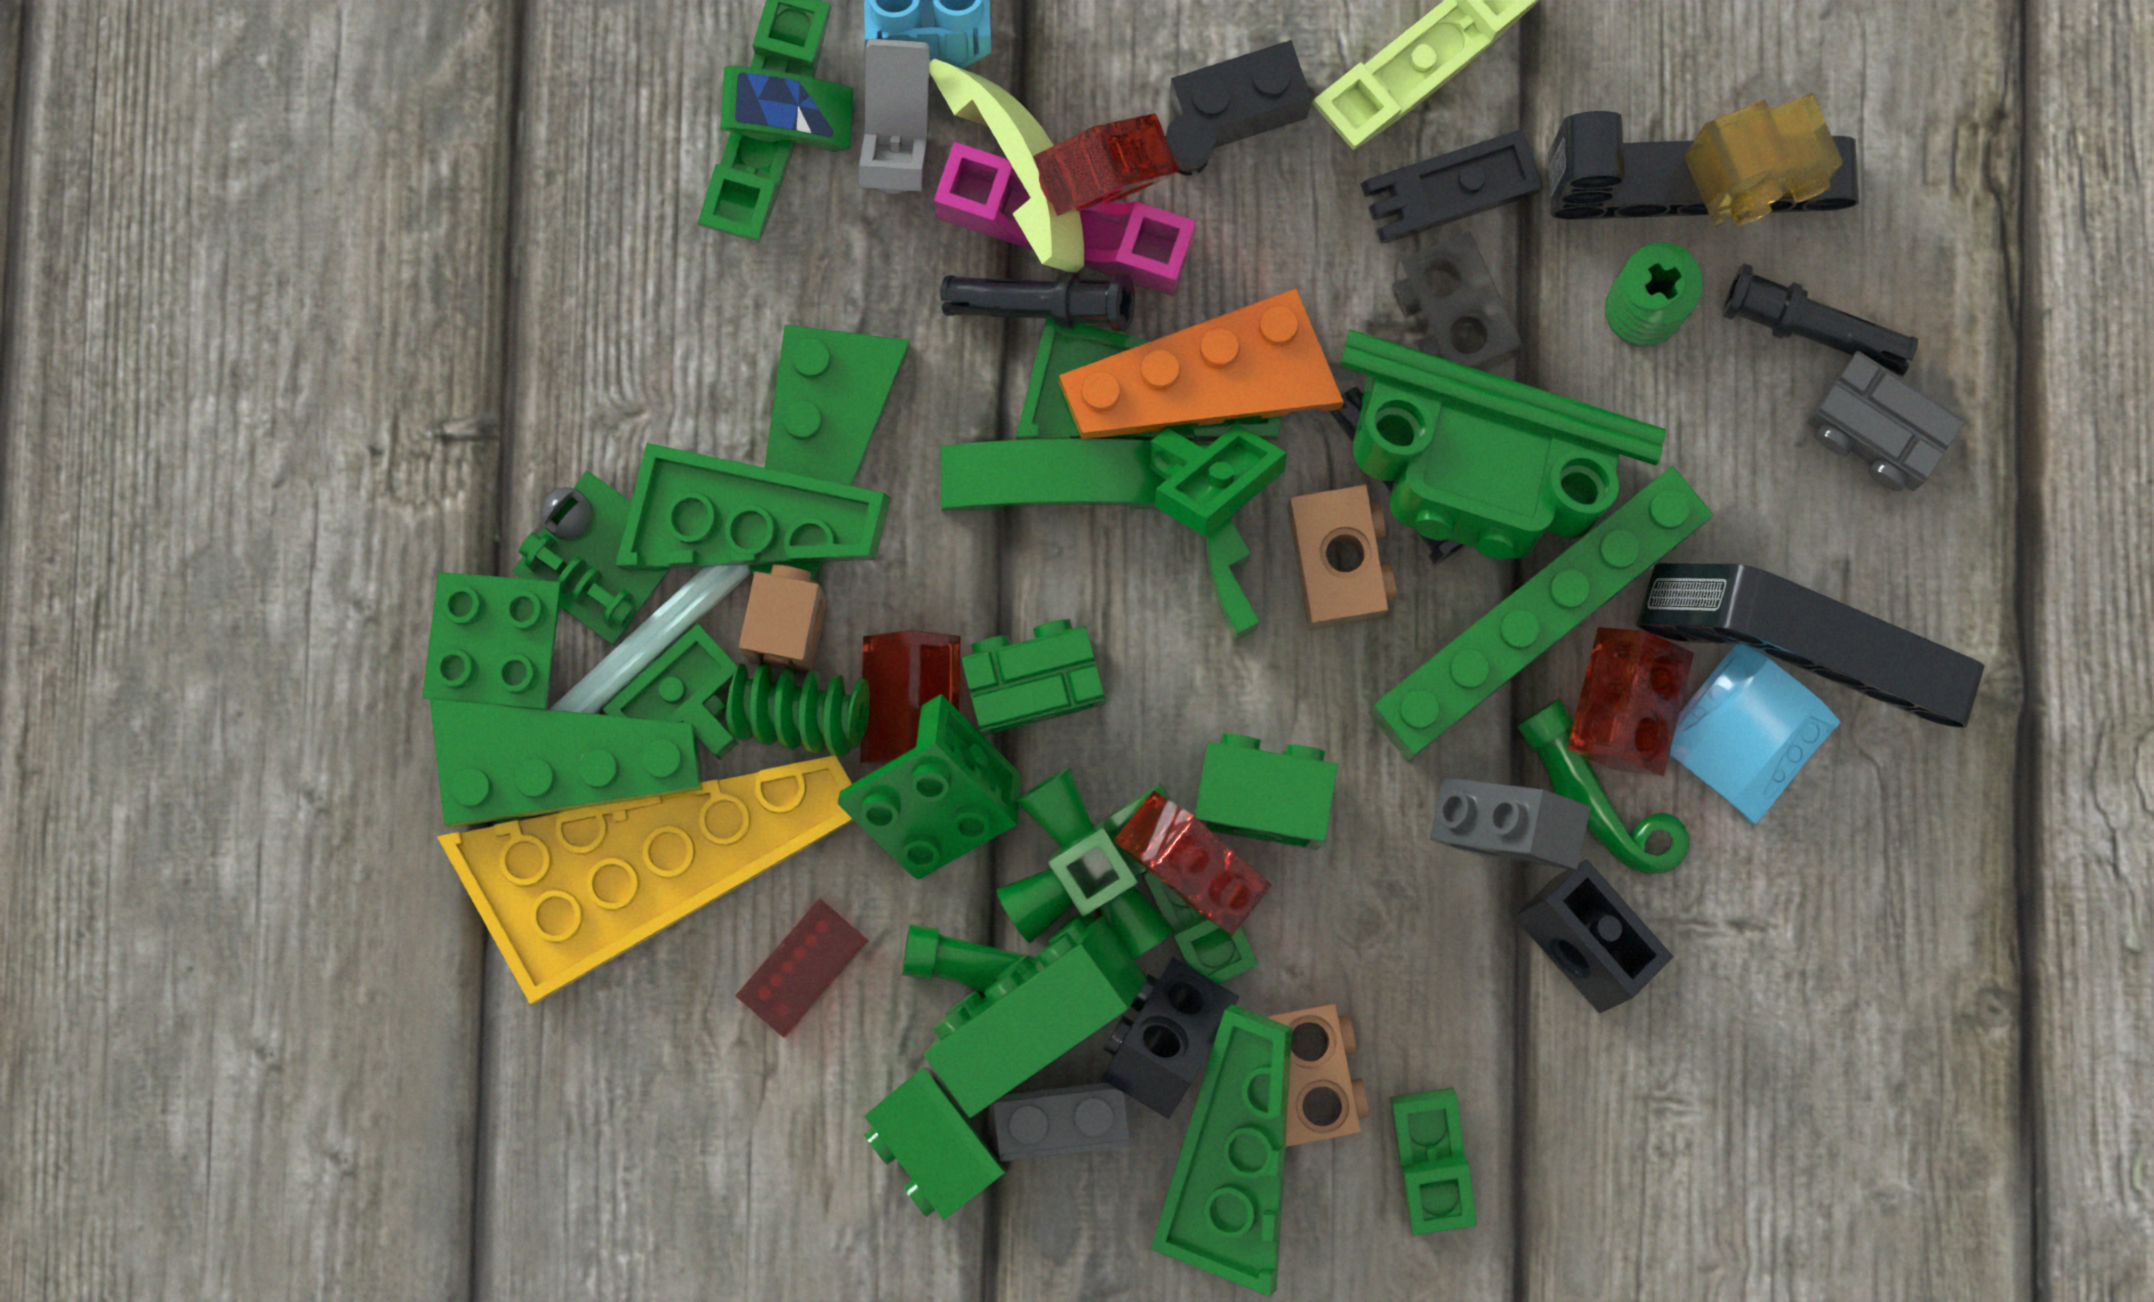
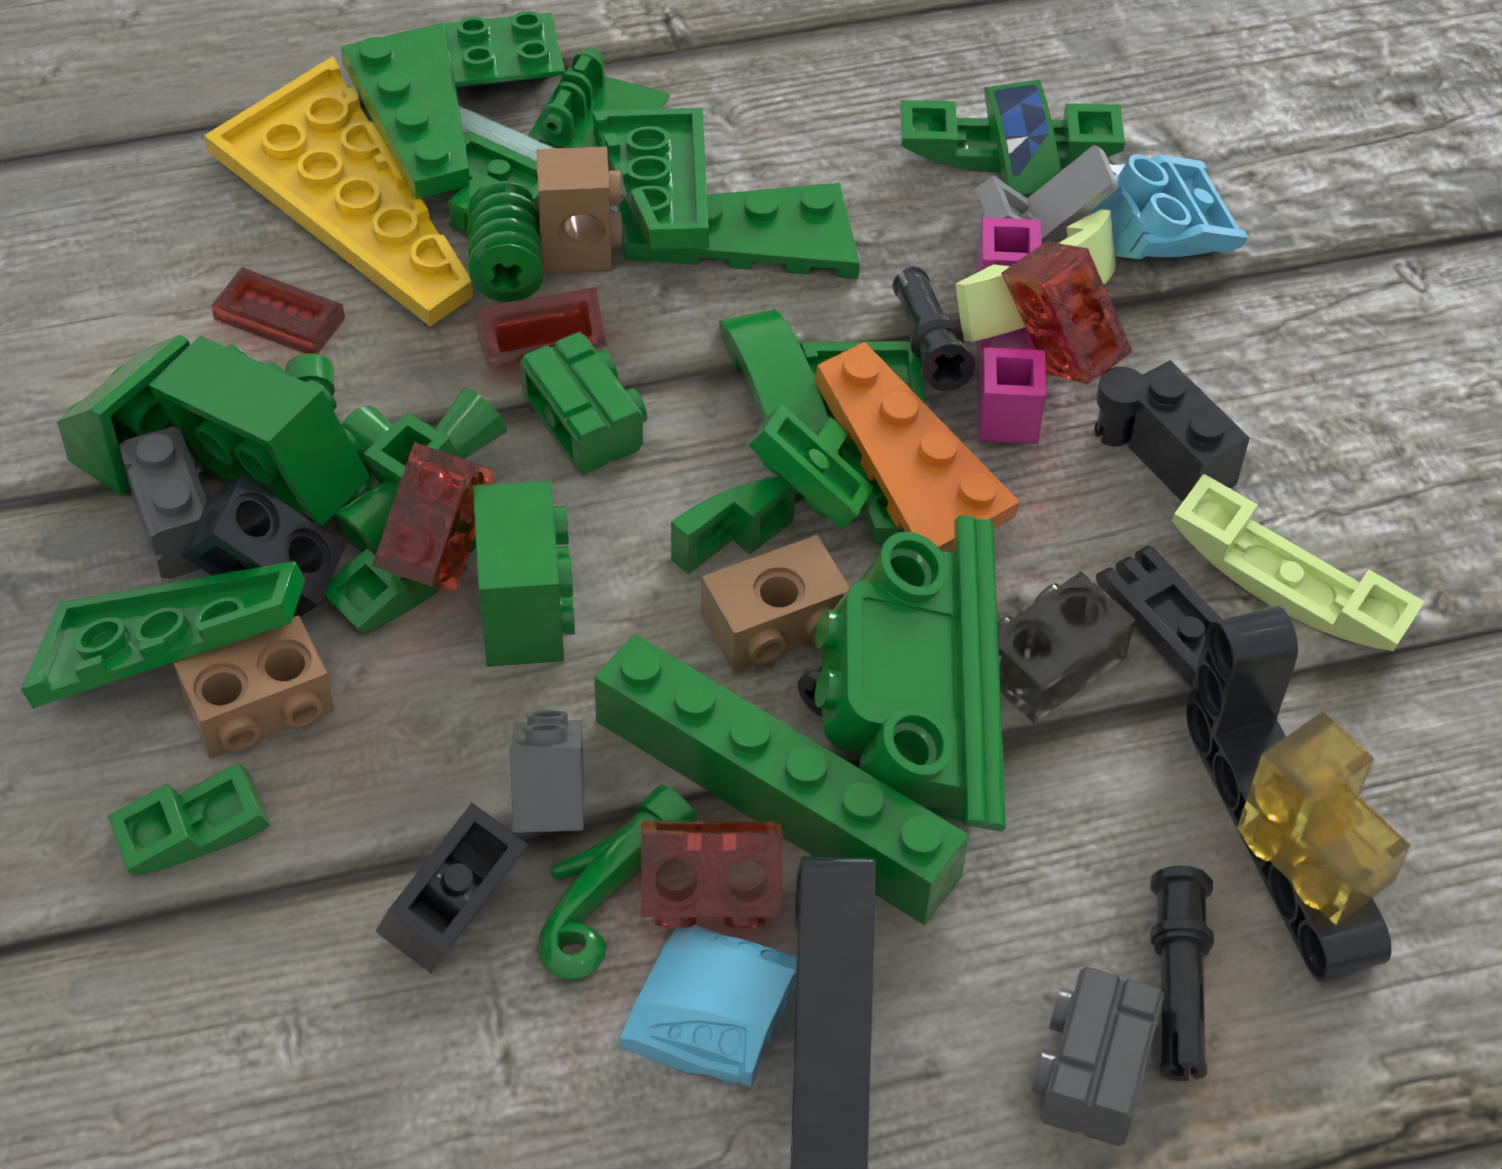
camera: 70 degrees right, 30 degrees down
dark grey hinge [540,487,594,541] -> none
green bracket [838,694,1022,879] -> none
green piece [1605,242,1703,346] -> none

